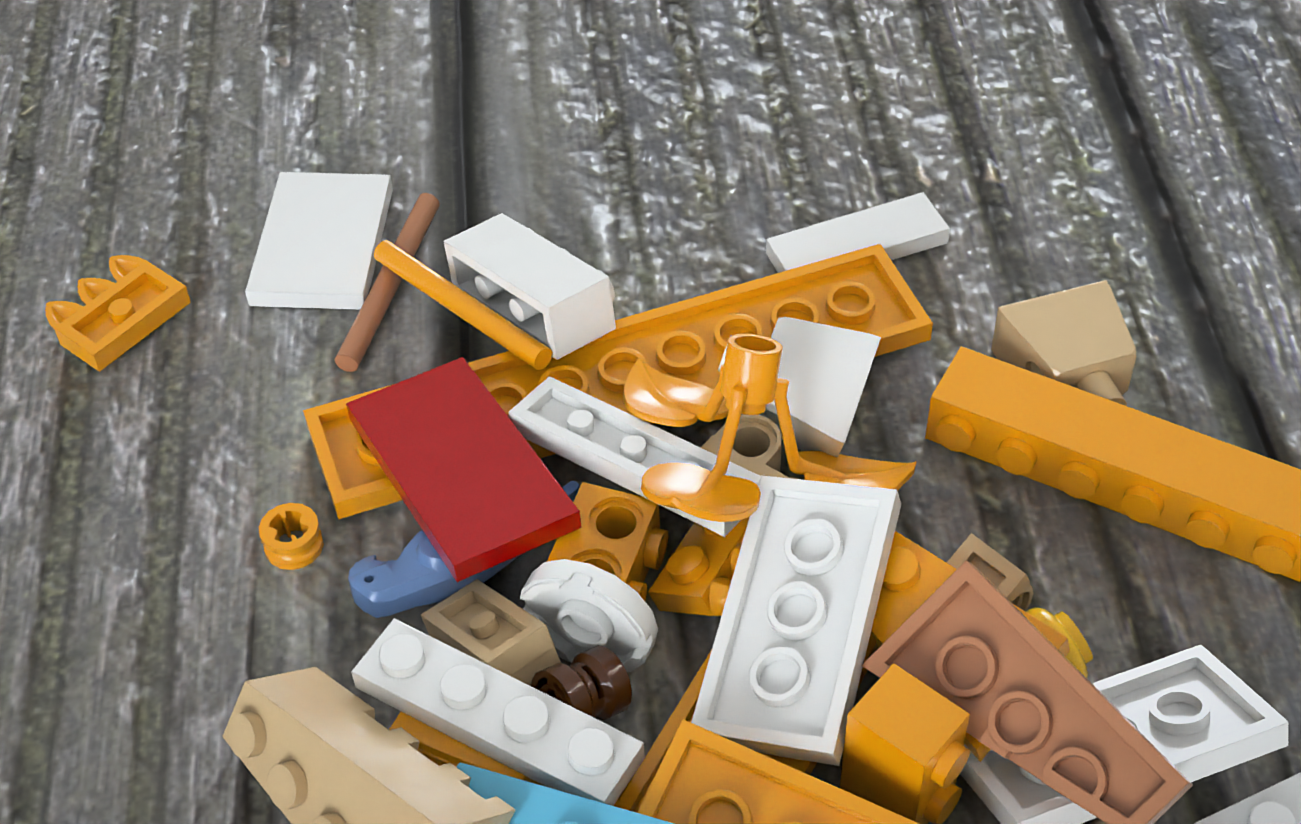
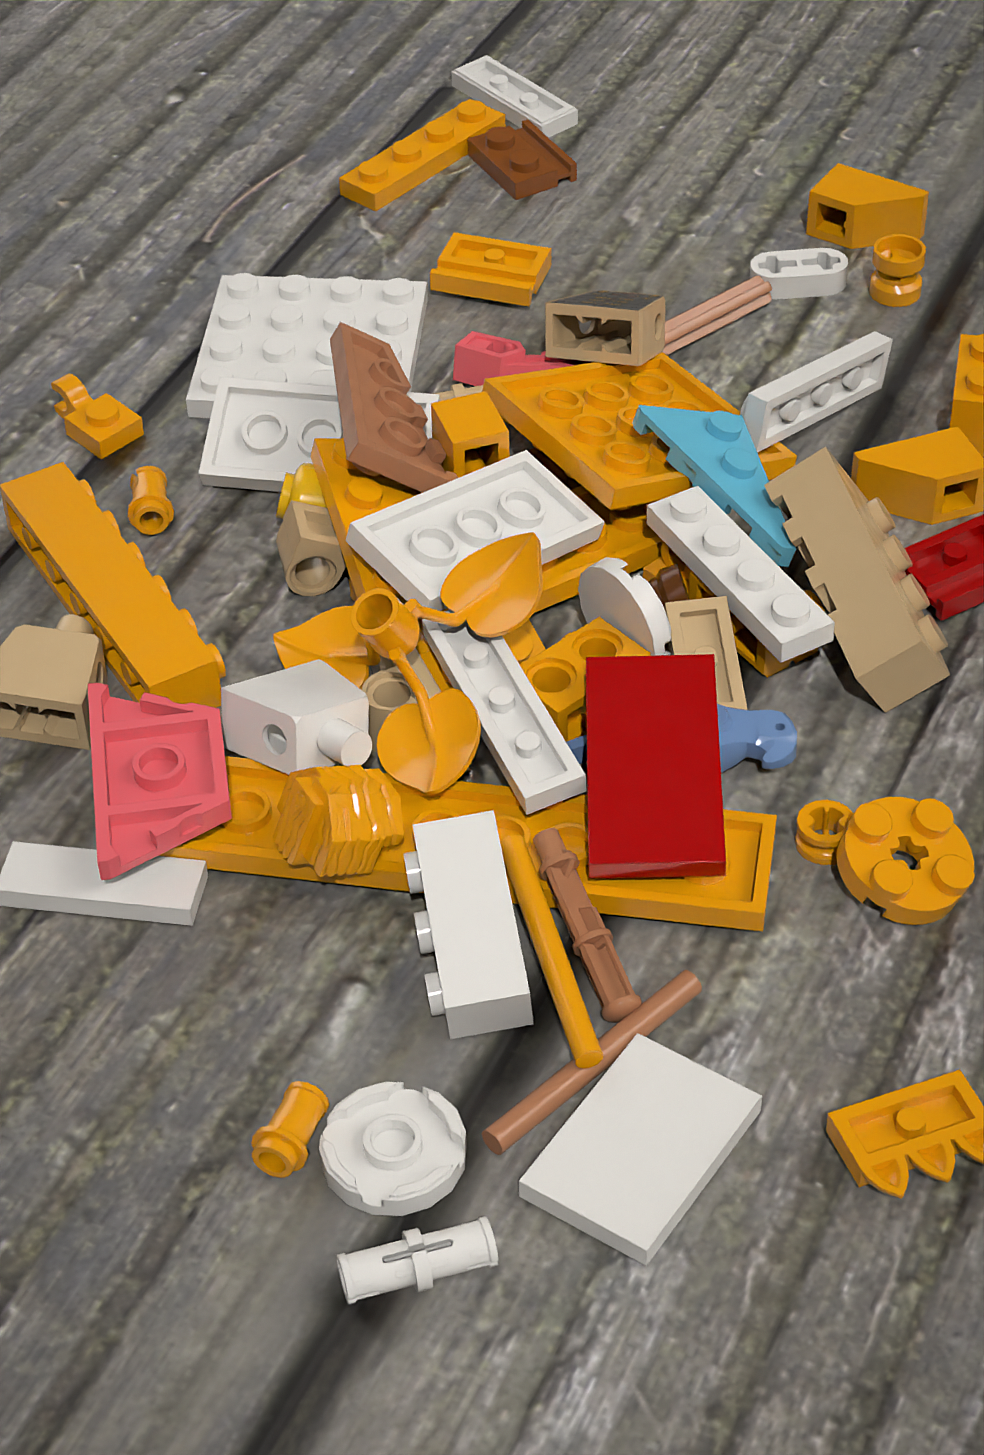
camera: 150 degrees left, 5 degrees down
none -> coral wing [87,683,232,880]
none -> light orange pin [128,466,174,535]
none -> light orange pin [251,1081,330,1178]
none -> light orange hair [272,765,404,877]
none -> white tile [319,1082,467,1216]
none -> white pin [337,1216,498,1305]
none -> nougat piece [533,828,642,1023]
none -> light orange plate [836,797,975,925]

